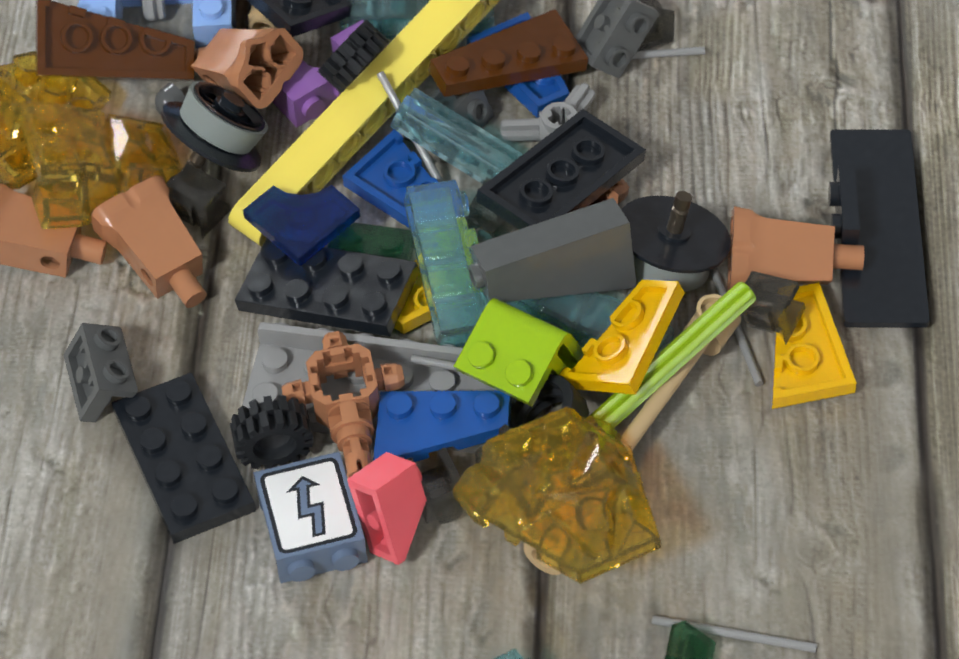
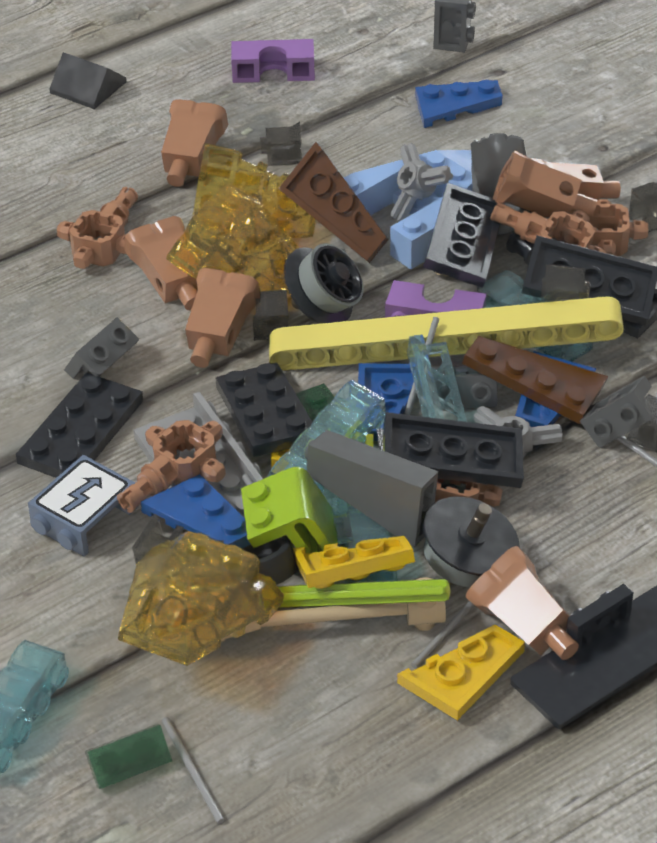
camera: 50 degrees right, 10 degrees down
nougat piece [191,28,303,109] -> none
black tyre [230,395,314,470] -> none
clear blue tile [243,185,361,266] -> none
black tyre [317,19,390,93] -> none
coral slope [347,452,427,565] -> none
clear smoke window [742,271,806,344] -> none

